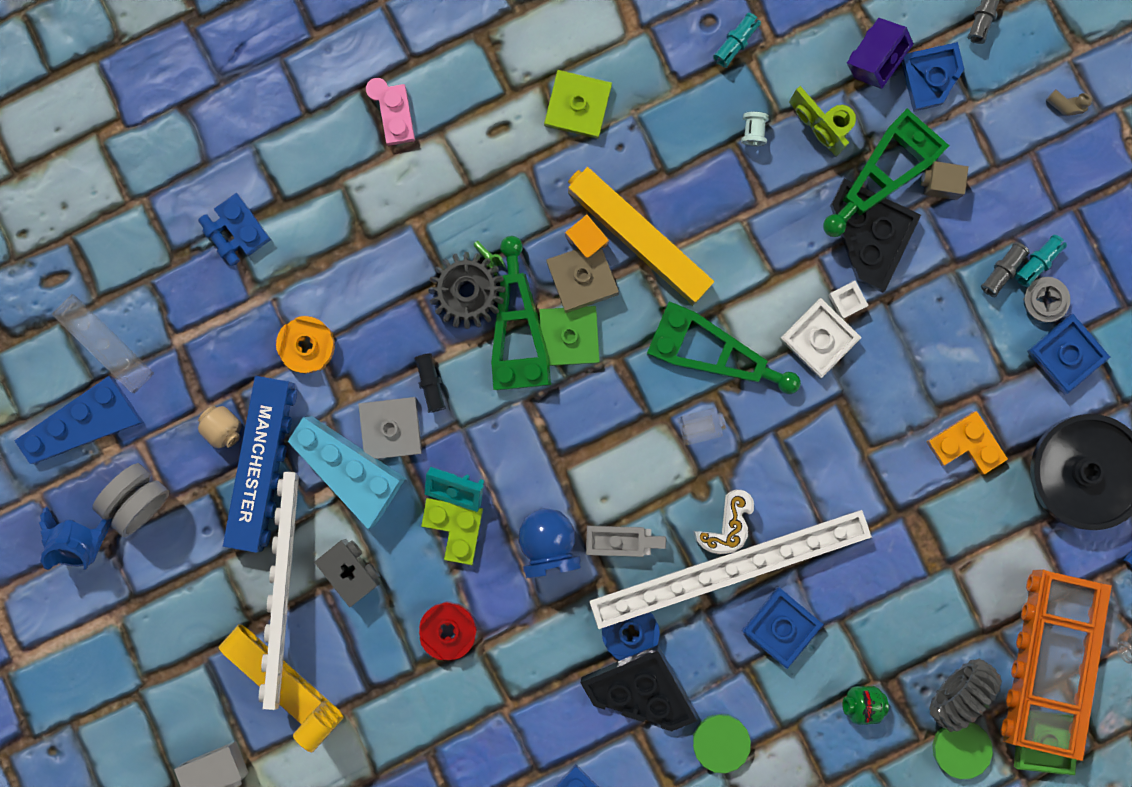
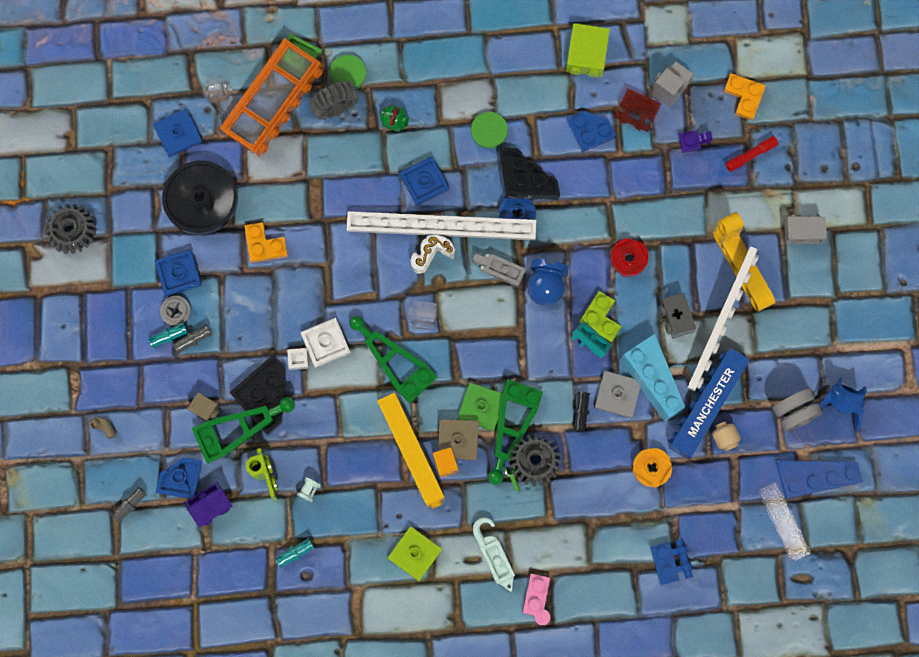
camera: 160 degrees left, 10 degrees down
none -> light aqua plate [473,517,515,592]

